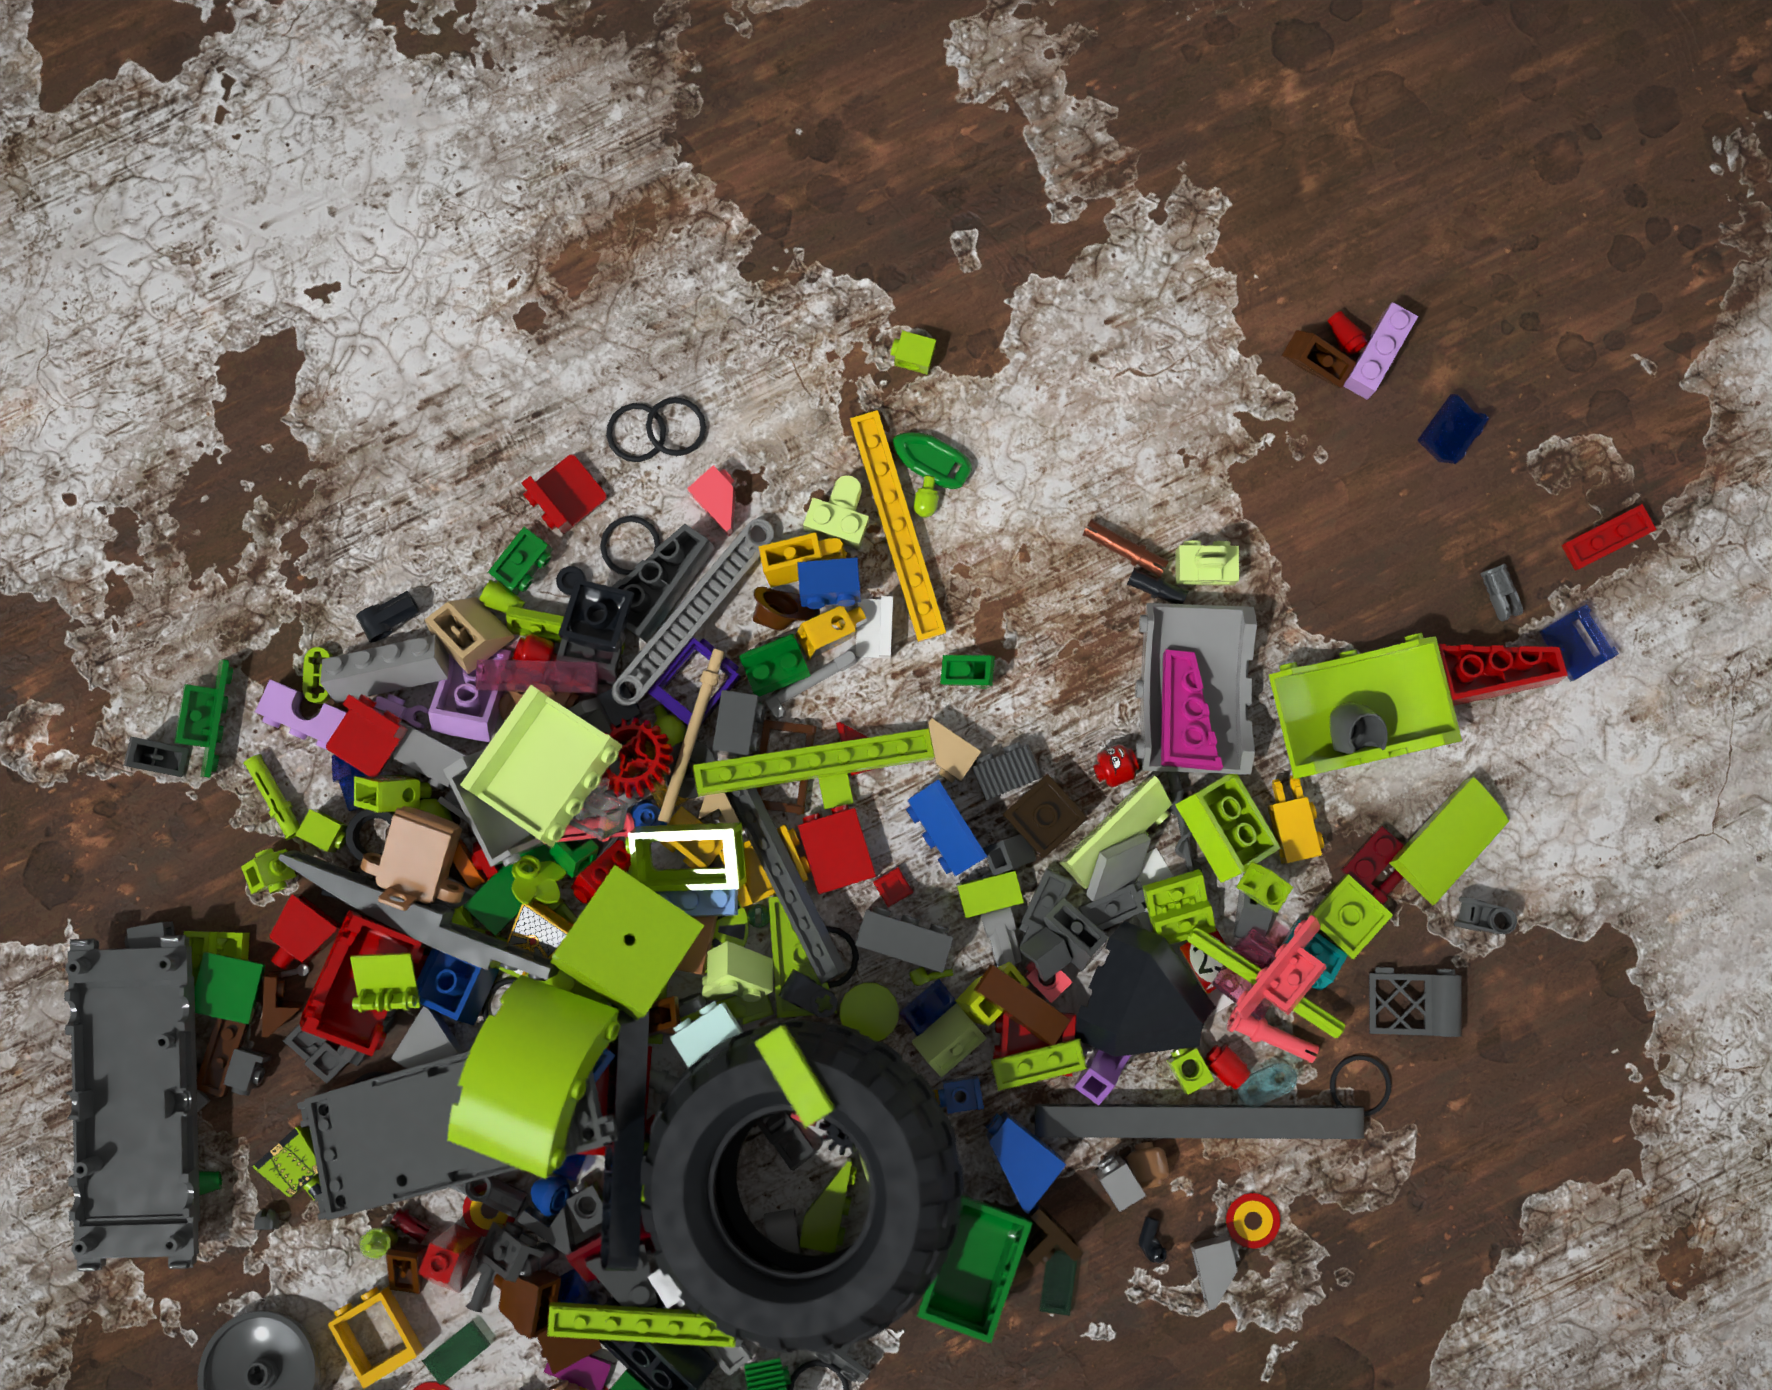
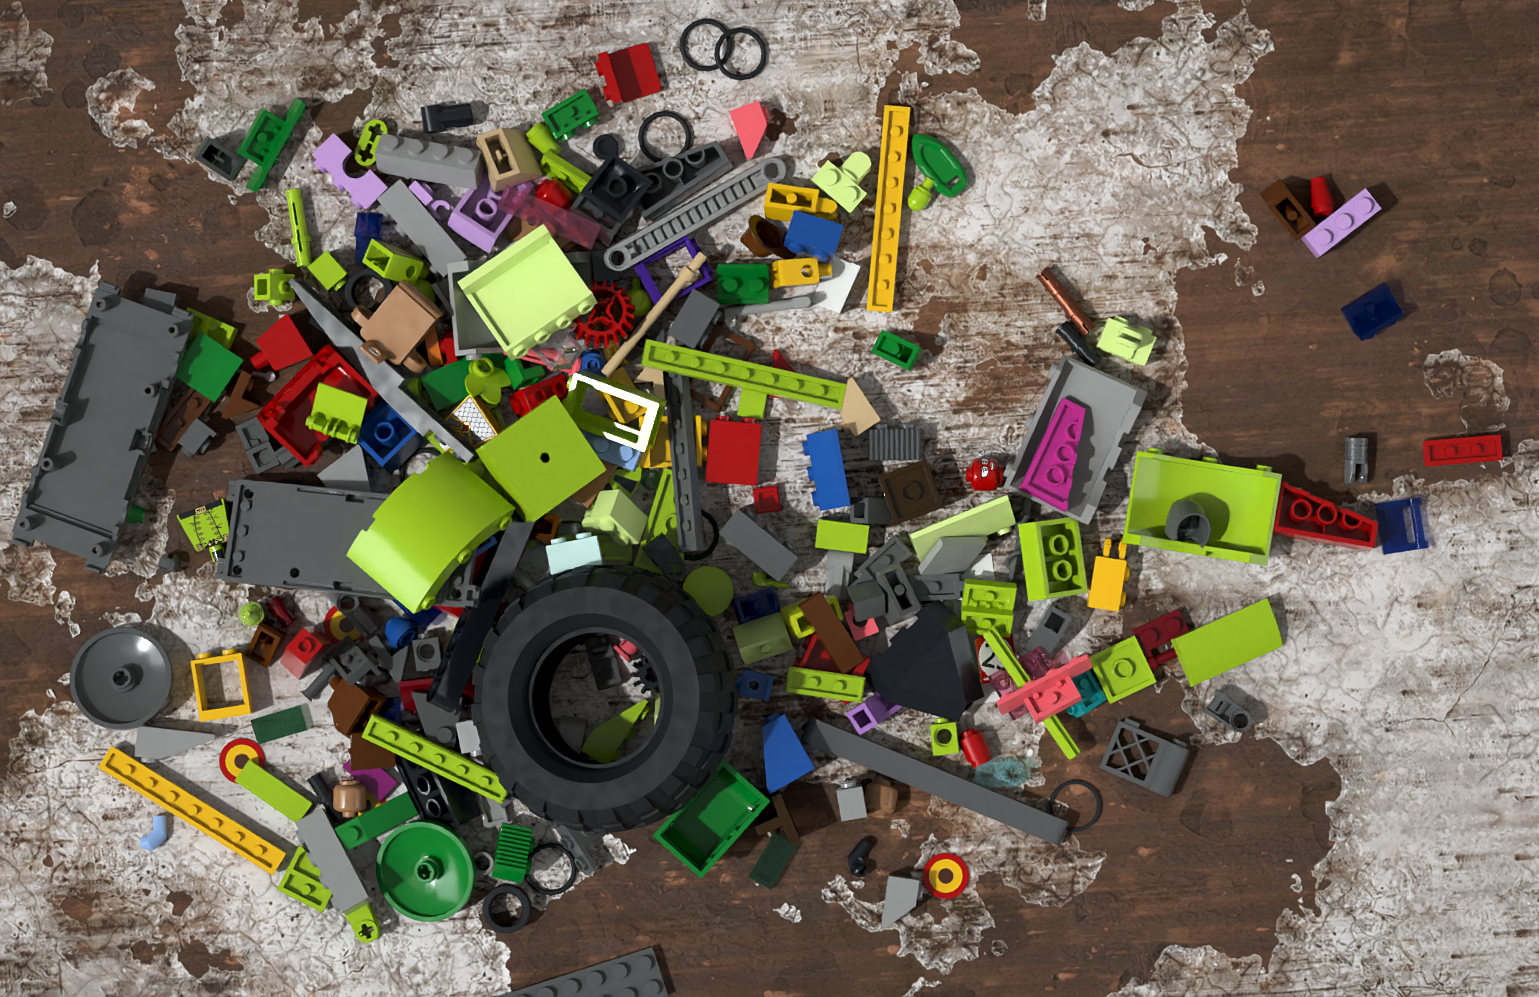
camera: 25 degrees right, 5 degrees up
red bracket [326,694,408,778] -> none
lime tile [755,1024,835,1128] -> none
lime brick [890,330,936,375] -> none
coral pin [1227,1006,1319,1063] -> none
lime brick [1236,862,1293,913] -> none

